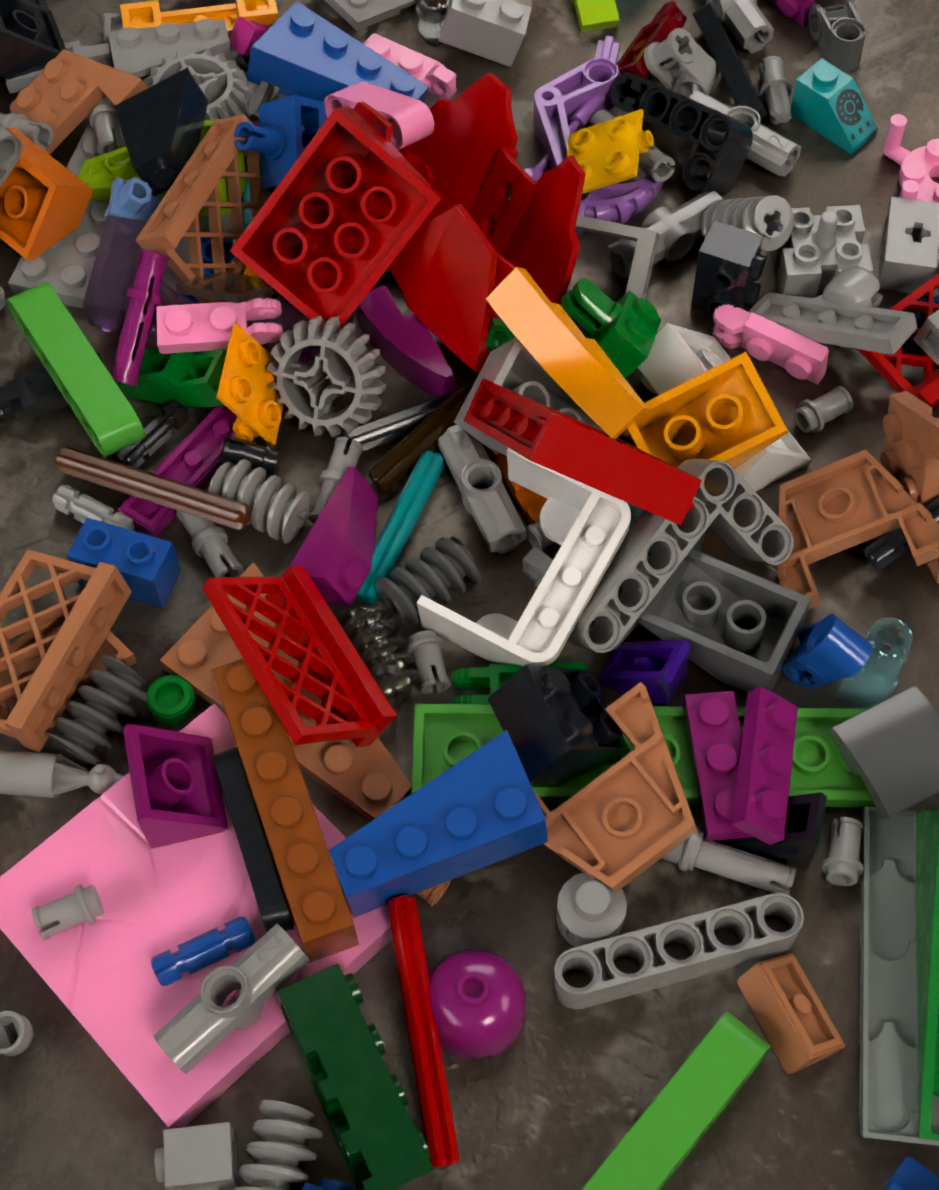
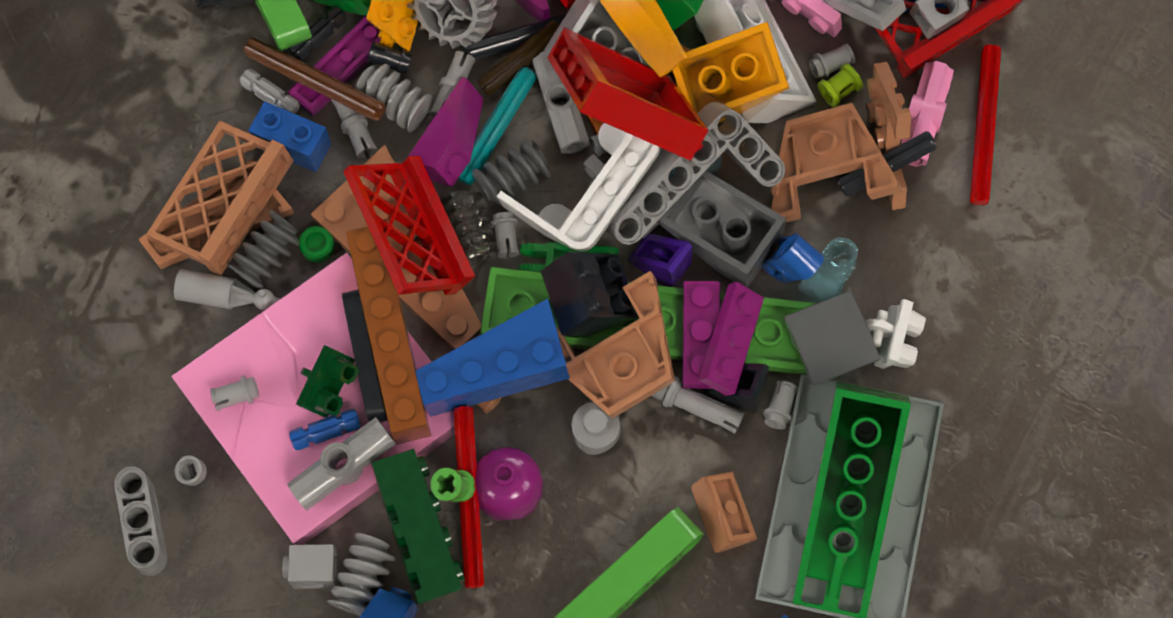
camera: 10 degrees right, 10 degrees up
magenta slope [123,724,228,849] -> none
light grey beam [553,893,804,1009] -> none
none -> dark green hips [296,345,359,418]
none -> bright green bush [431,468,475,502]
none -> lime bush [817,63,863,108]

